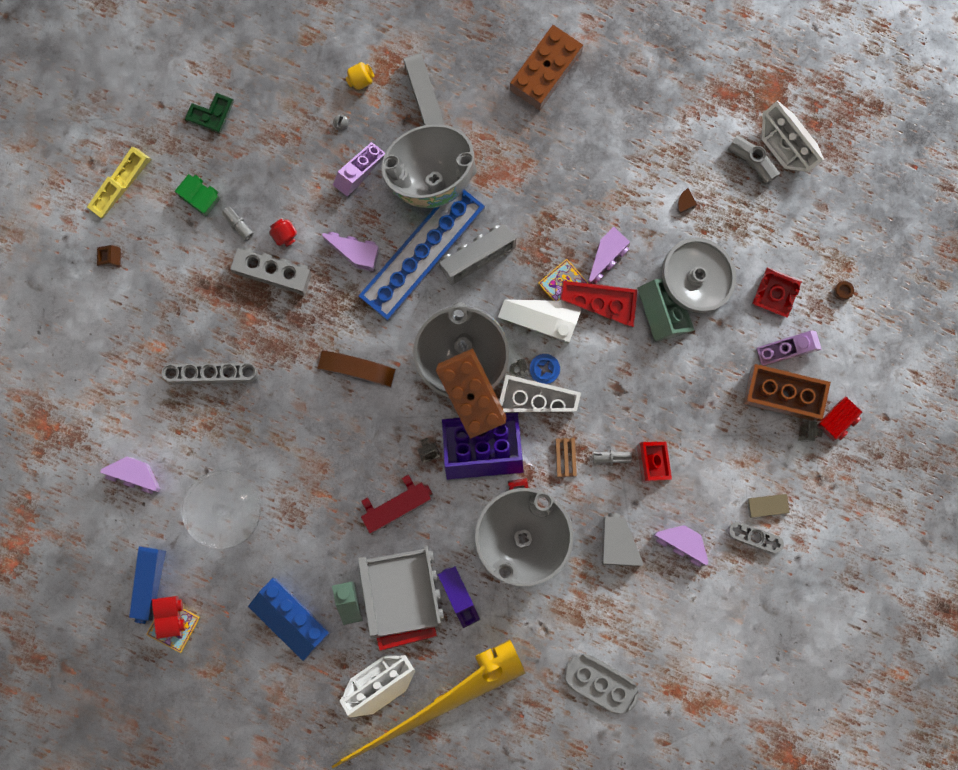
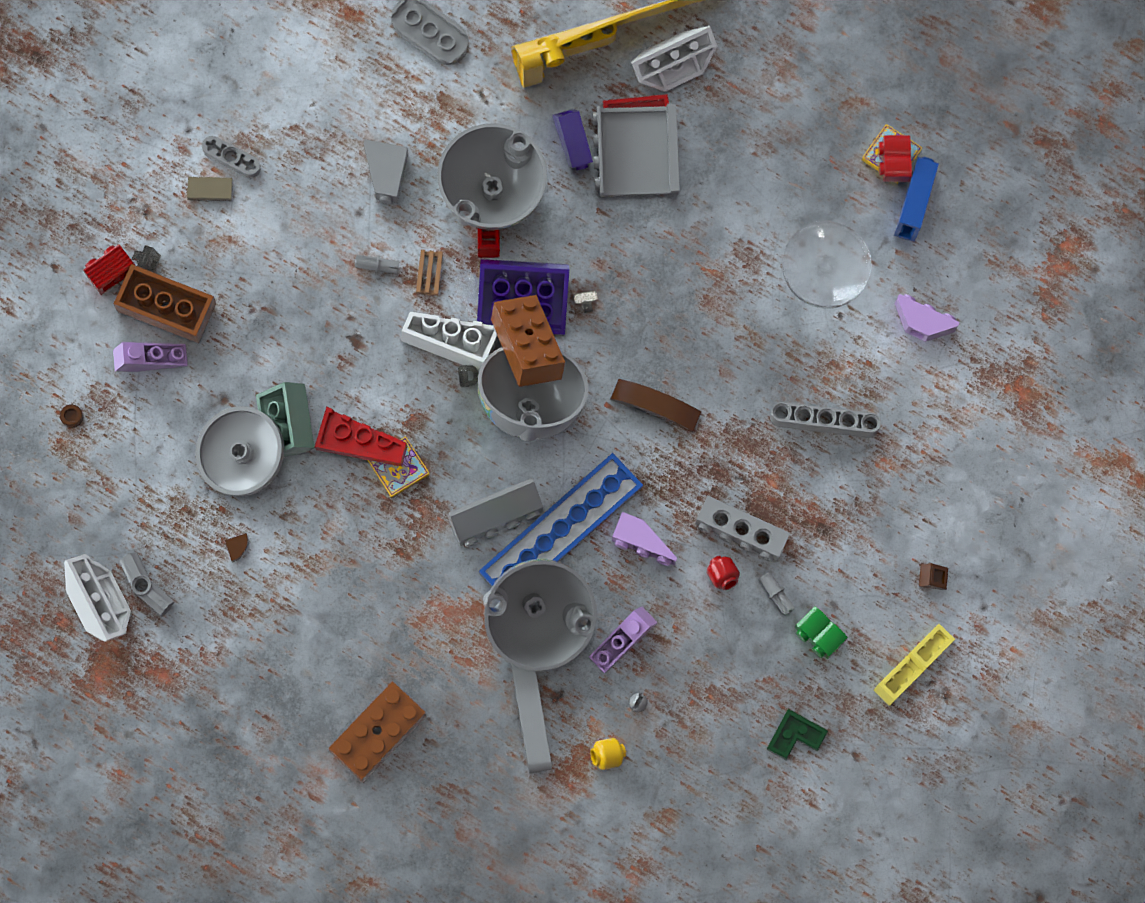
camera: 175 degrees left, 5 degrees down
blue slope [248,578,331,661] -> none
sand green slope [332,581,363,625] -> none
dark red brick [361,474,433,535] -> none
white wedge [498,300,582,343] -> none
blue gear [530,354,560,384] -> none
lavender slope [588,227,630,284] -> none
red slope [637,442,672,484] -> none
lavender slope [654,525,708,567] -> none
red slope [752,267,802,318] -> none

